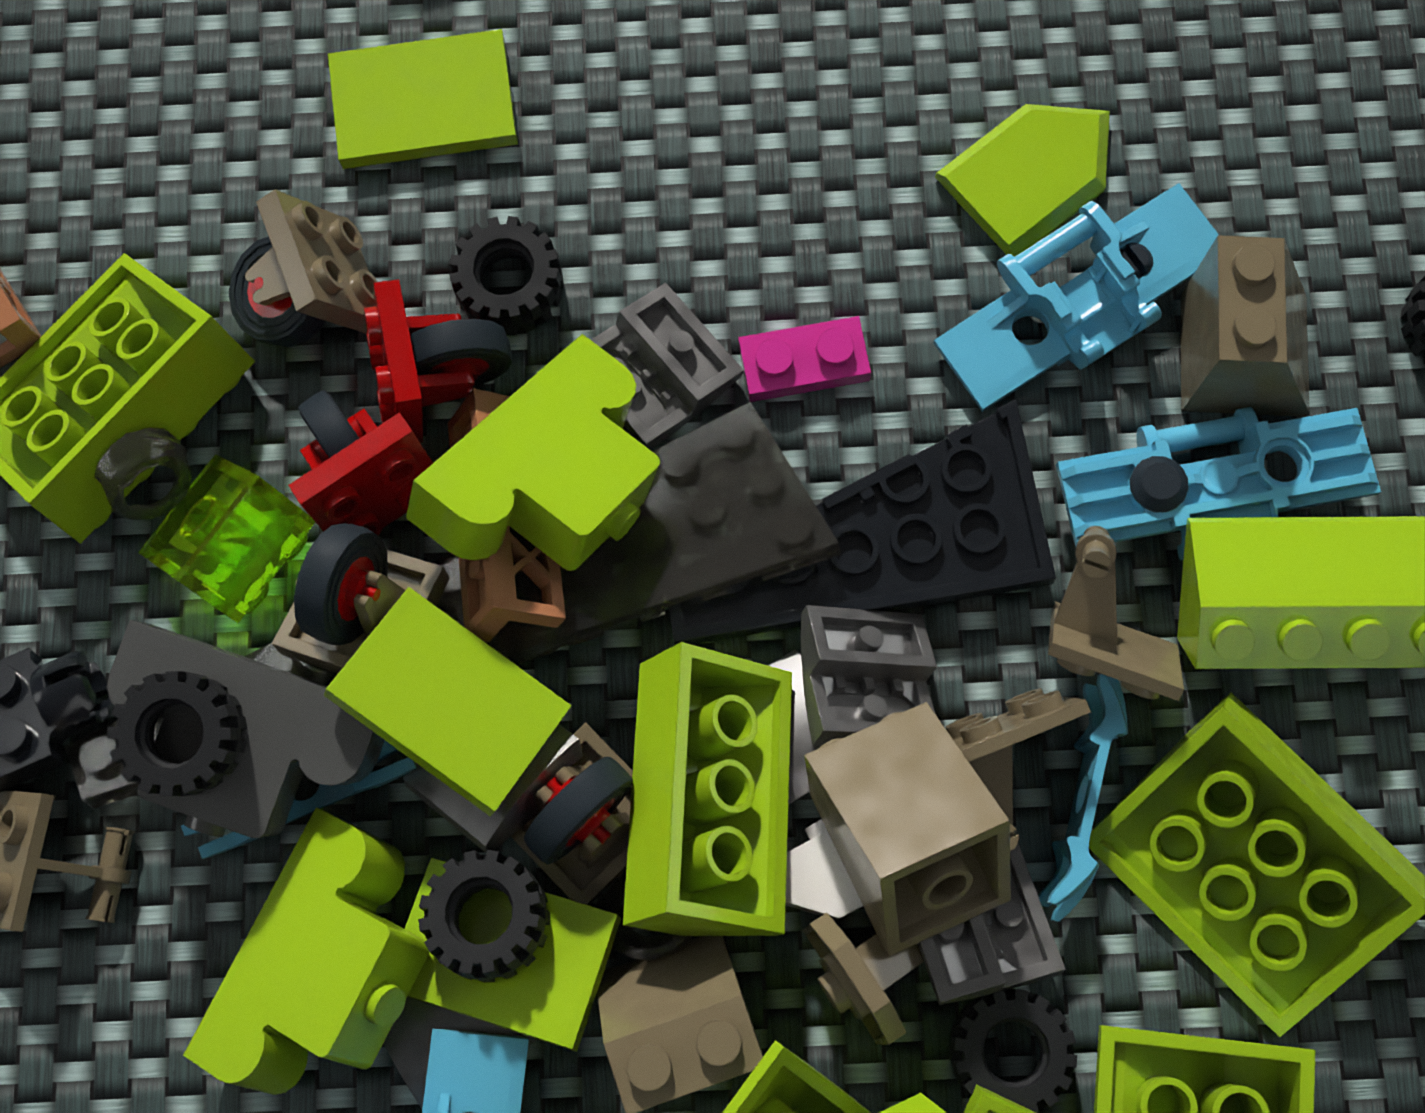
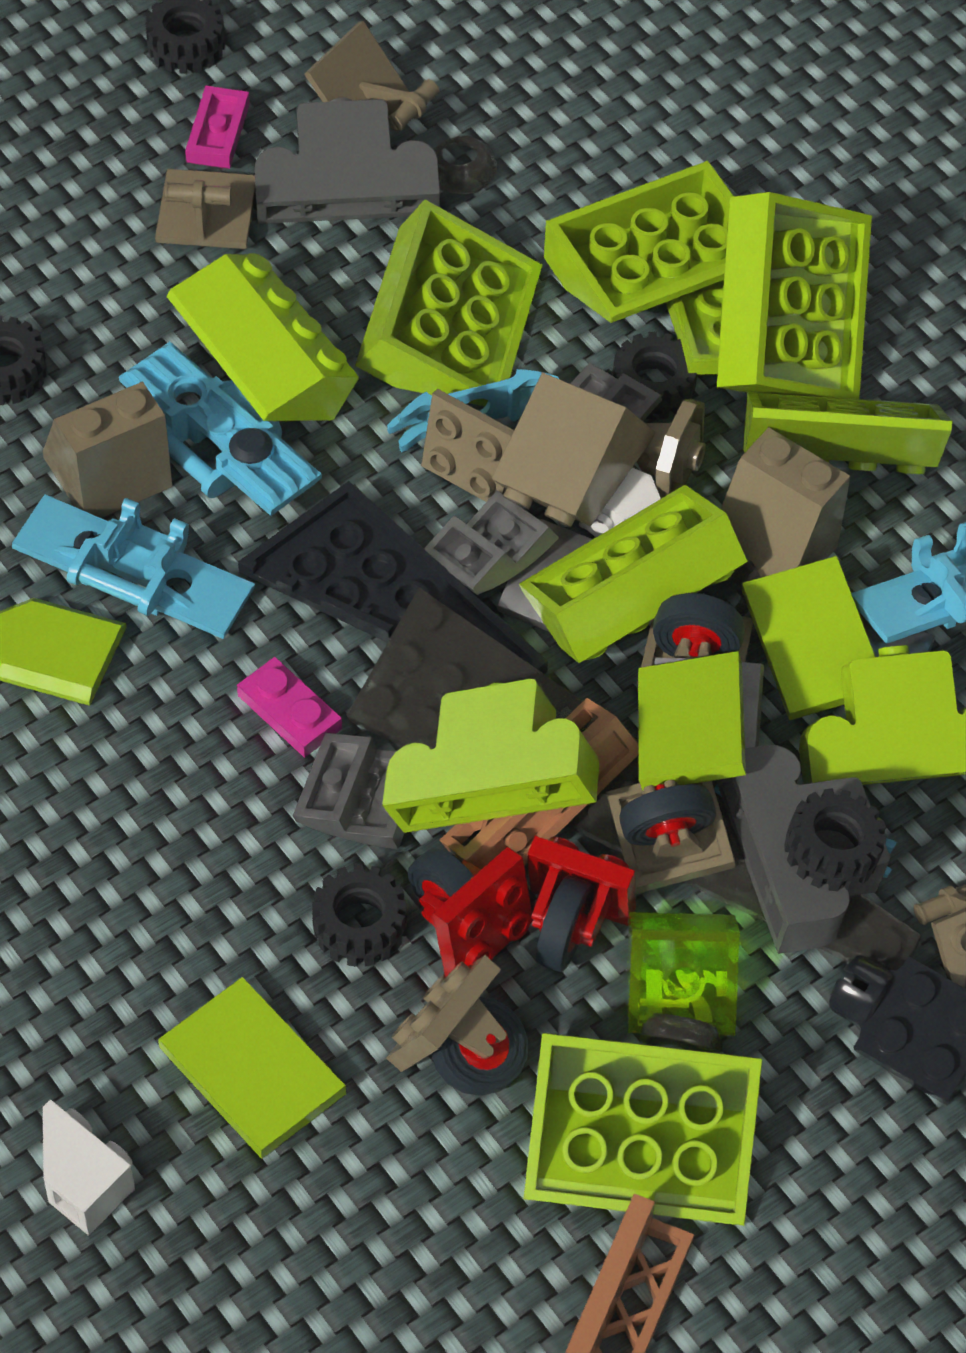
camera: 130 degrees left, 20 degrees down
black tyre [418,850,550,982] -> none
dark tan plate [1048,526,1184,701] -> none

